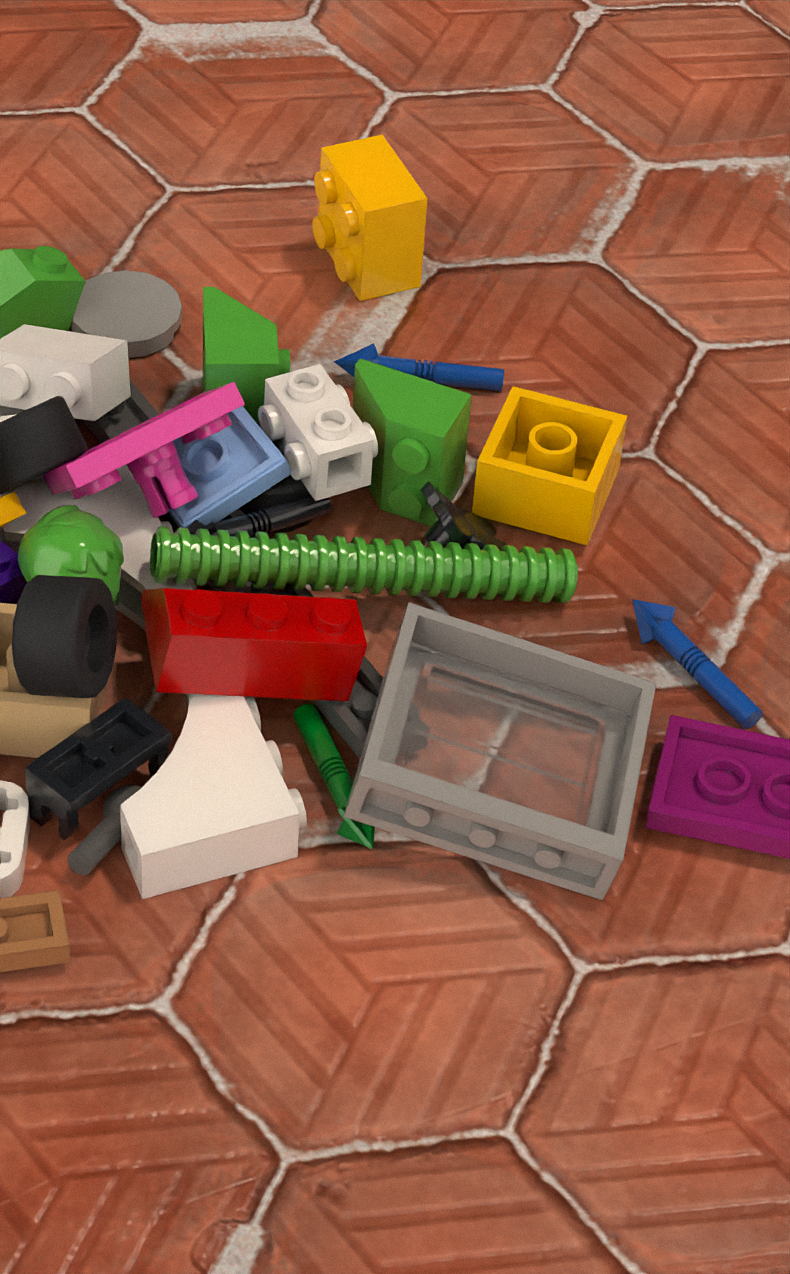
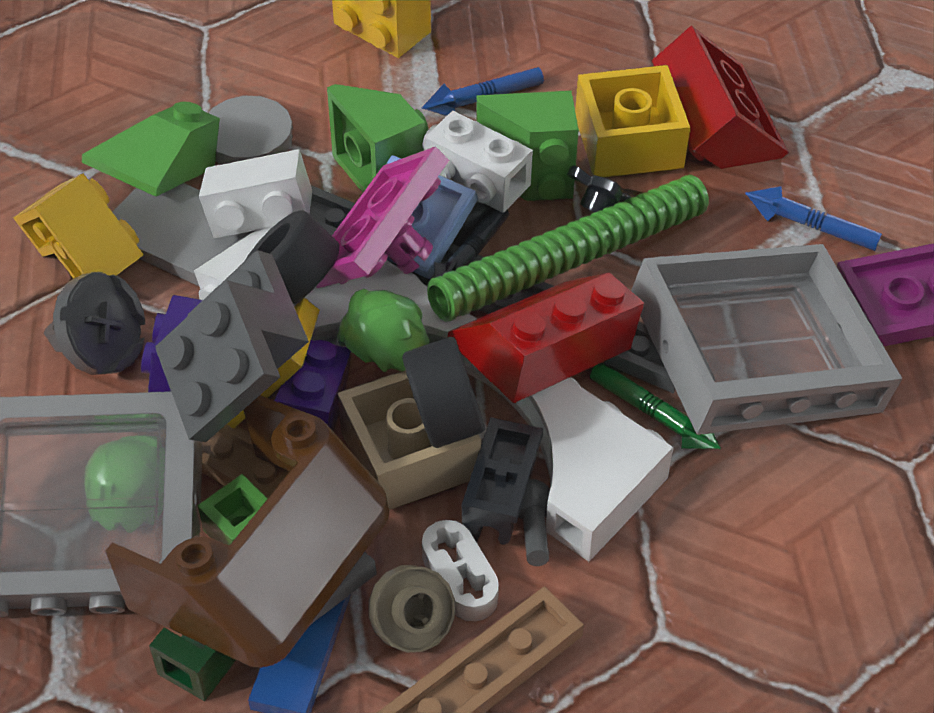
camera: 25 degrees left, 5 degrees up
none -> red slope [651,25,789,169]

